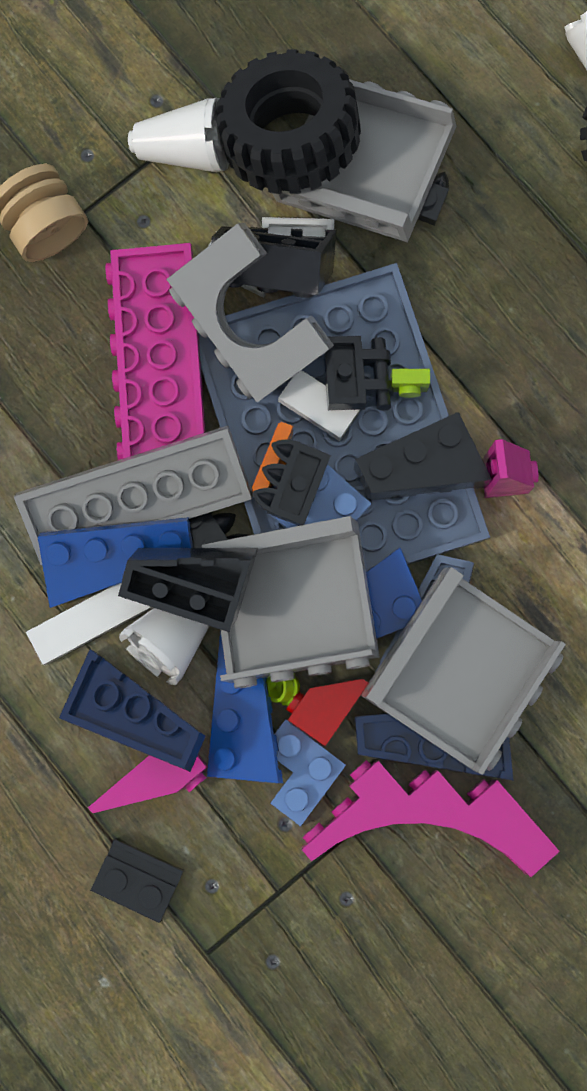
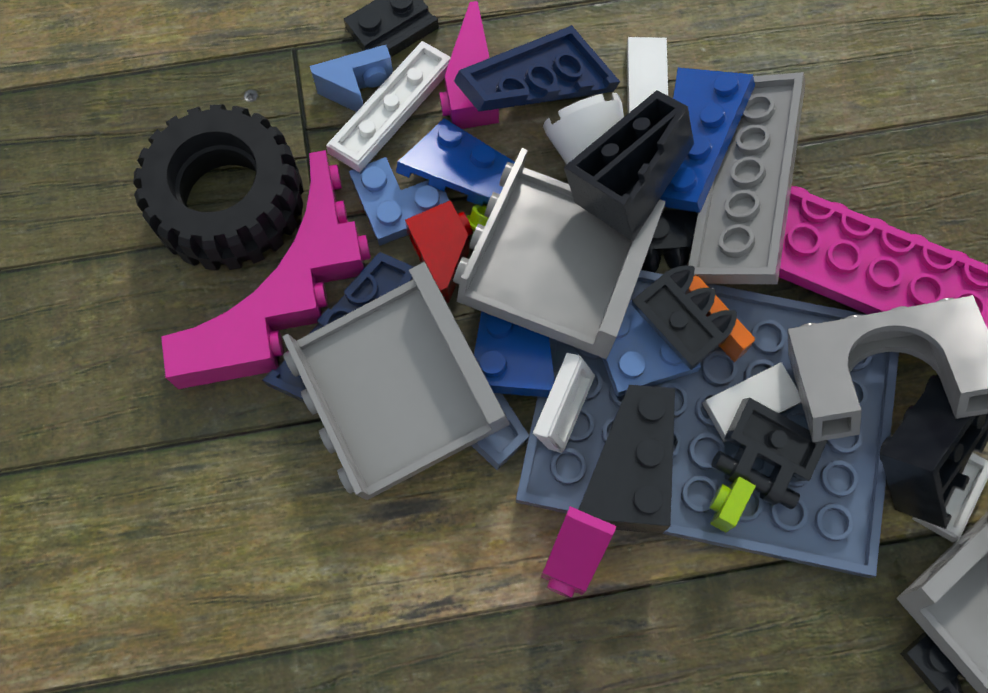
camera: 120 degrees right, 10 degrees down
none -> black tyre [133,104,304,271]
none -> medium blue slope [310,45,393,112]
none -> white tile [326,41,451,173]
none -> white tile [533,353,595,453]

